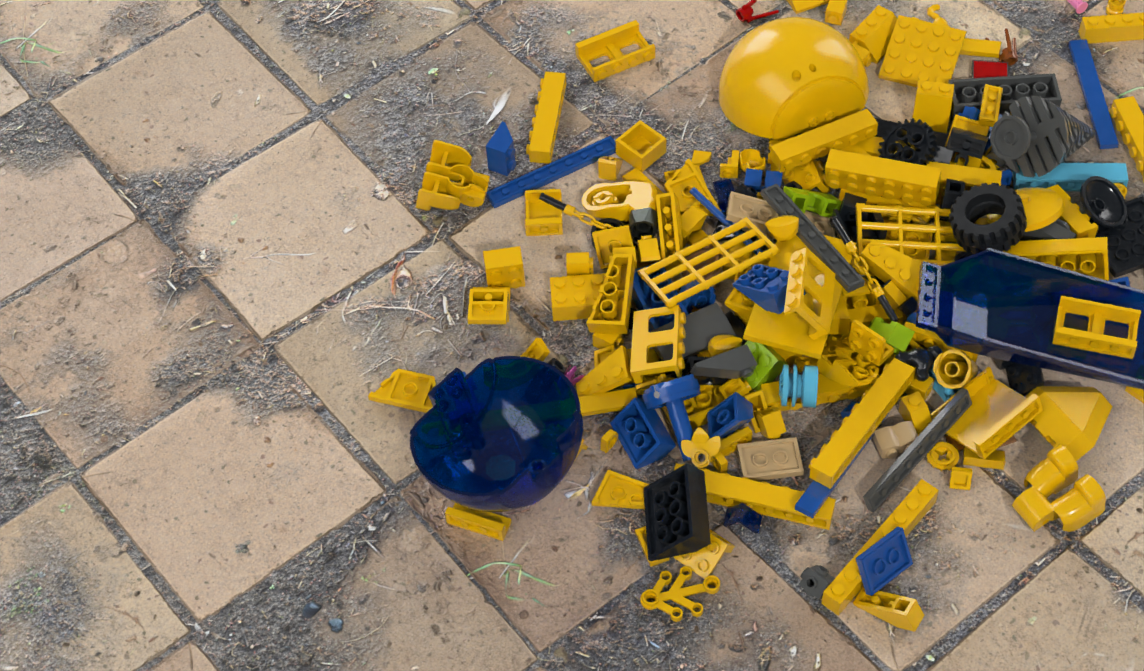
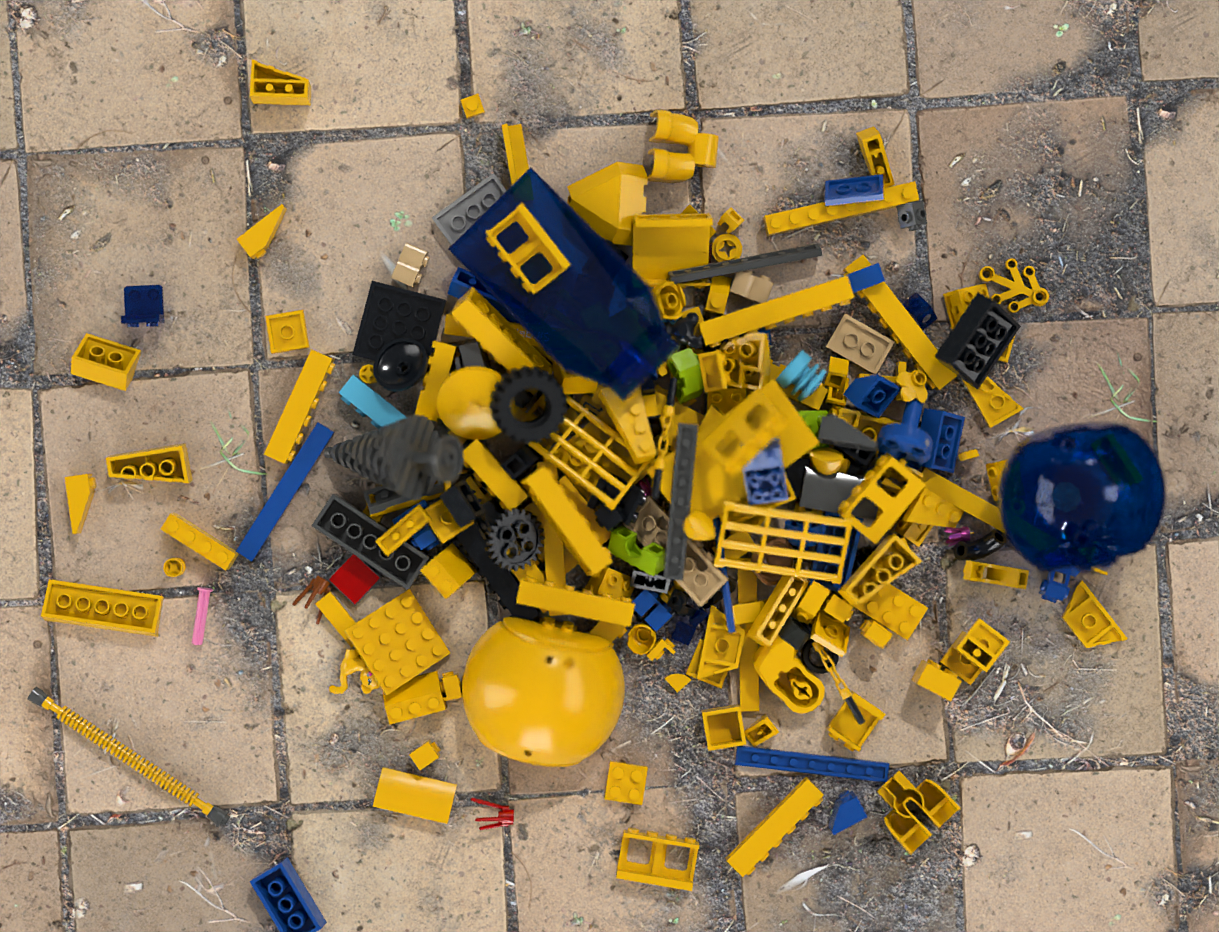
camera: 150 degrees left, 35 degrees up
none -> yellow plate [604,761,648,805]

